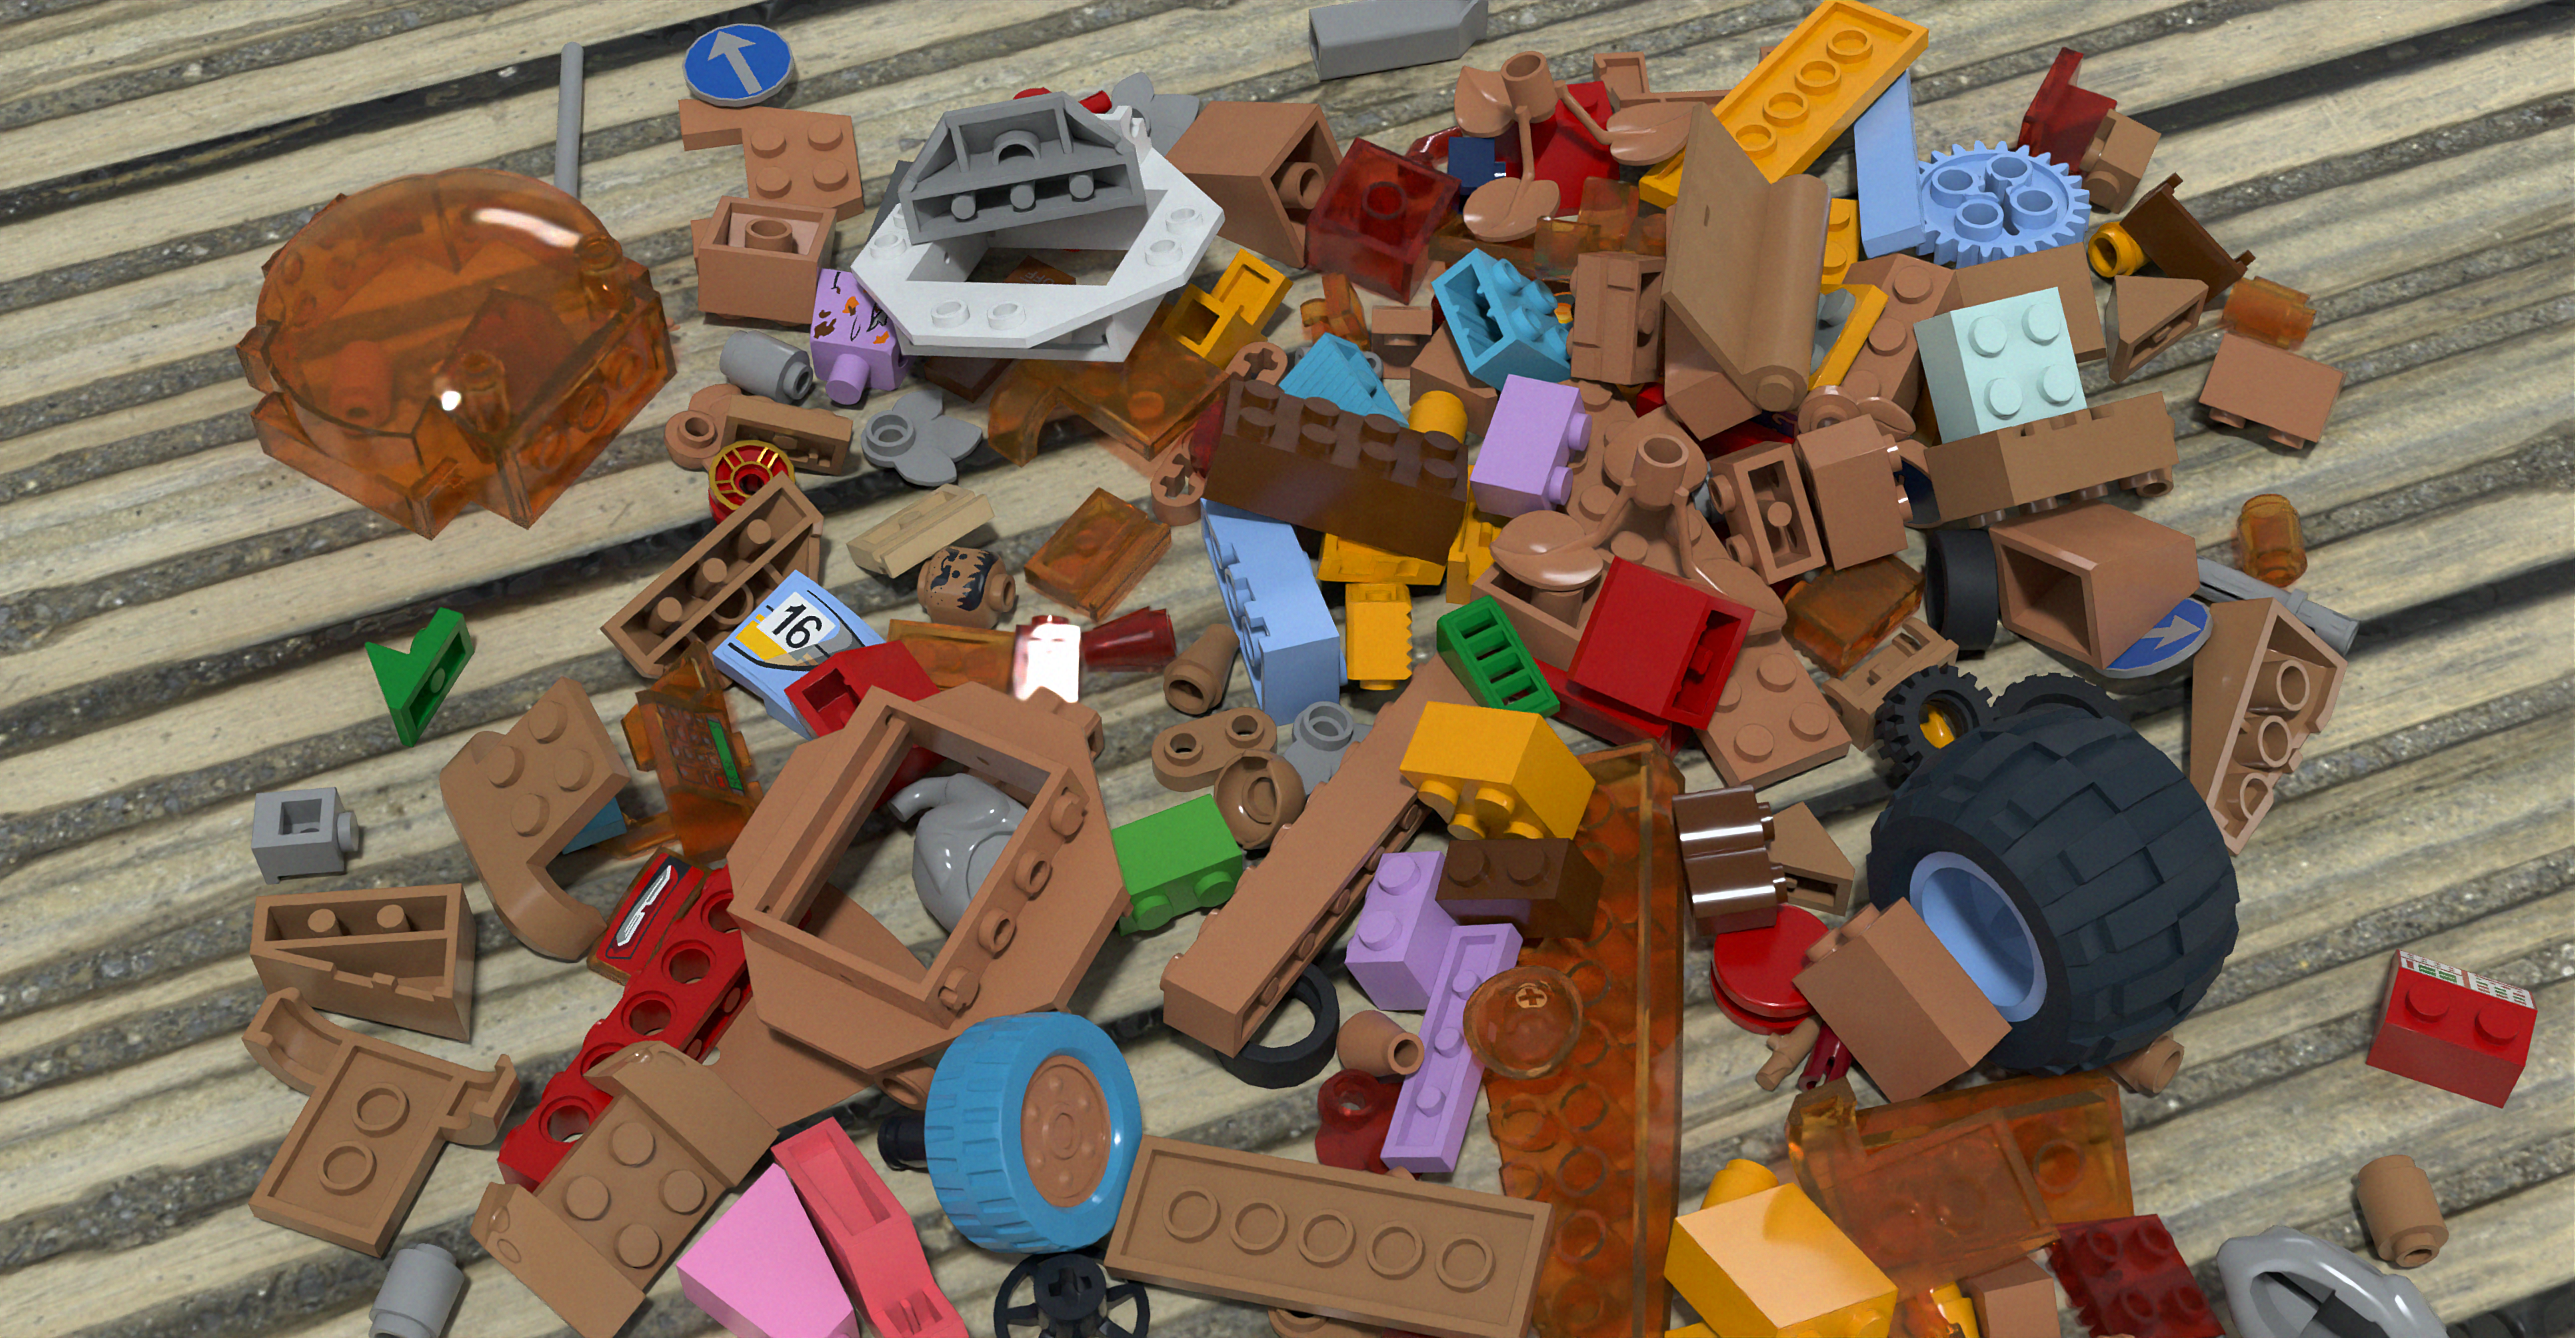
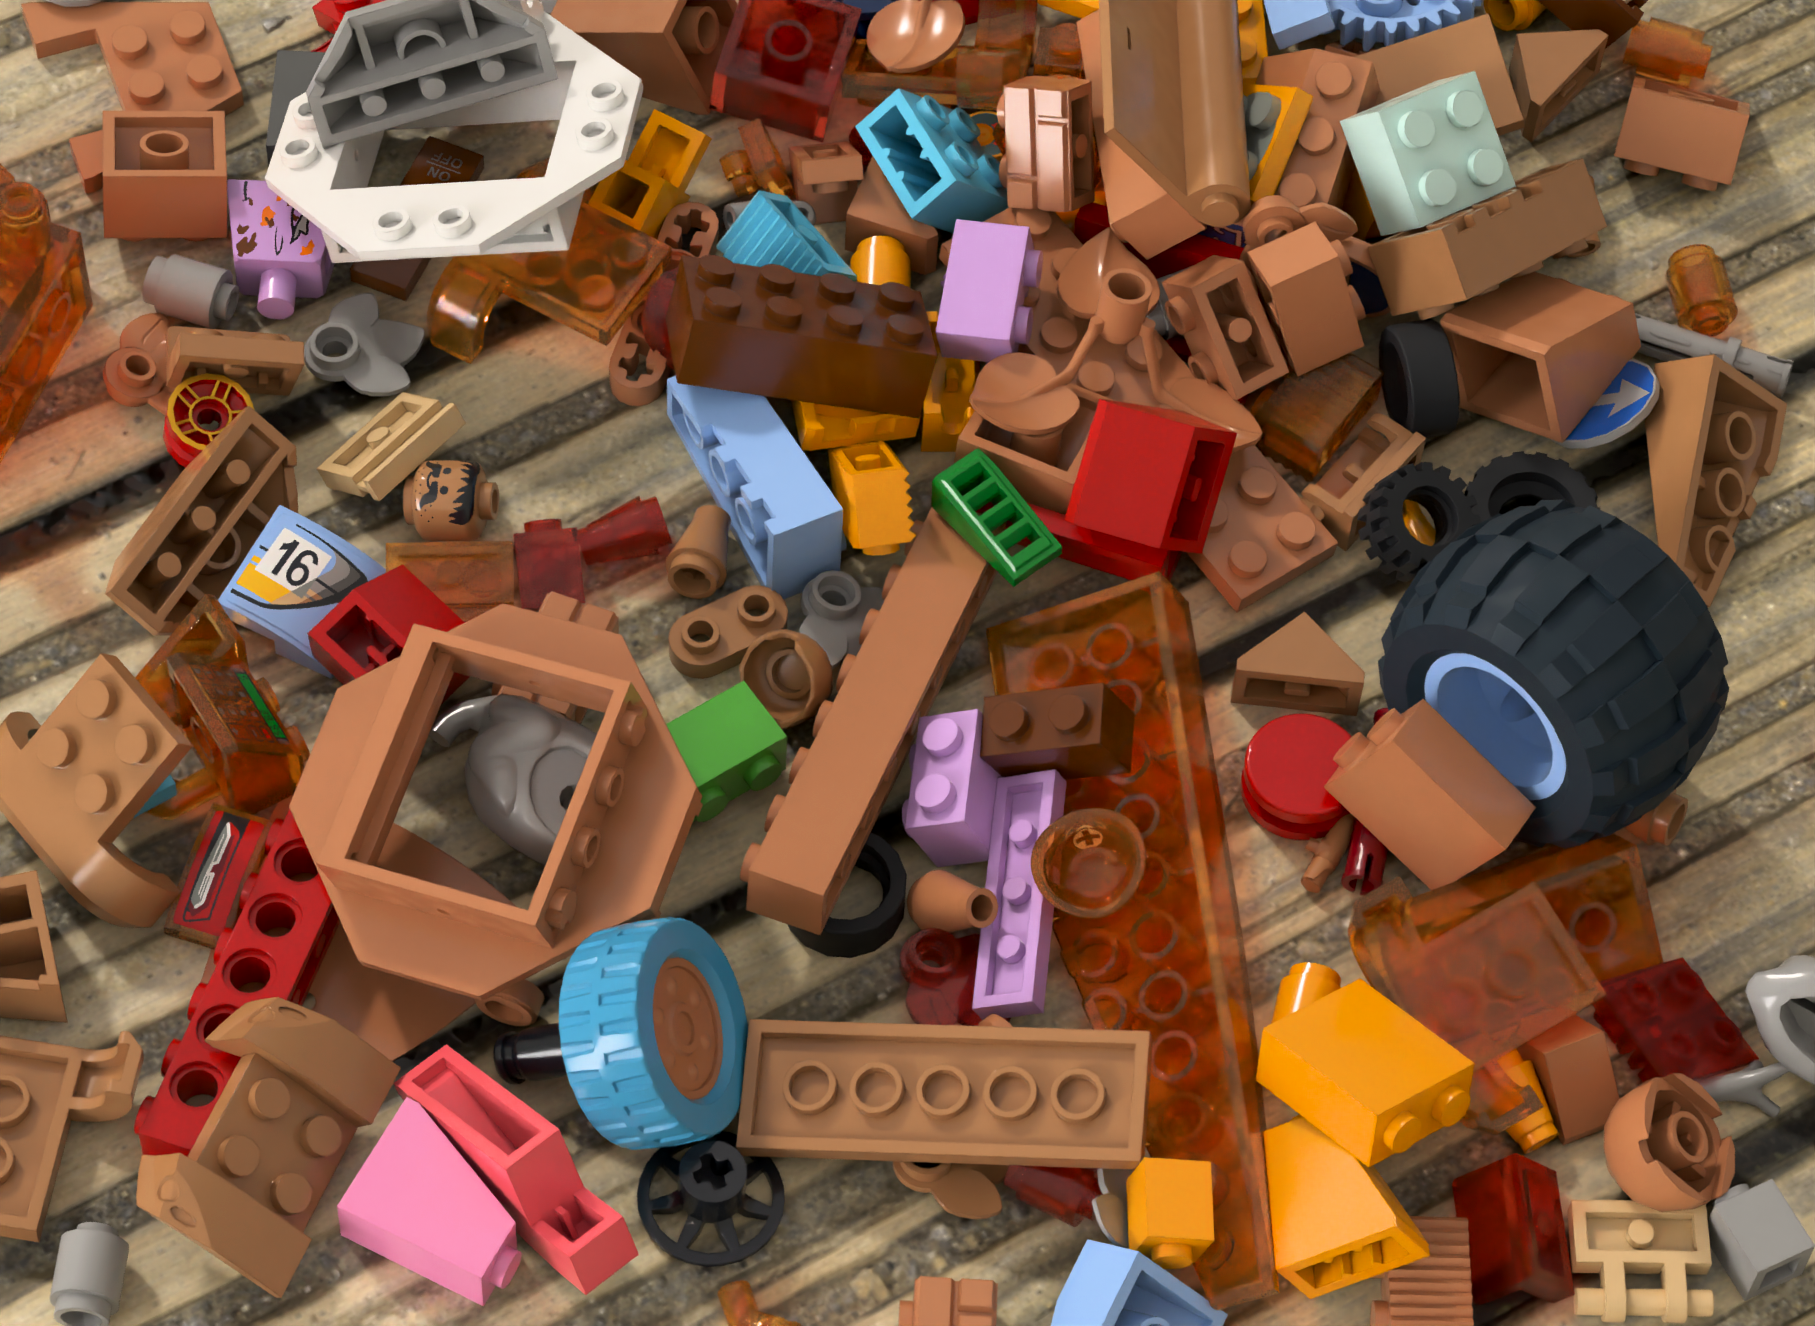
camera: 15 degrees left, 5 degrees up
clear orange plate [1024,487,1171,622] -> none
light orange brick [1398,701,1596,841] -> none
reddish brown brick [1672,783,1788,937] -> none

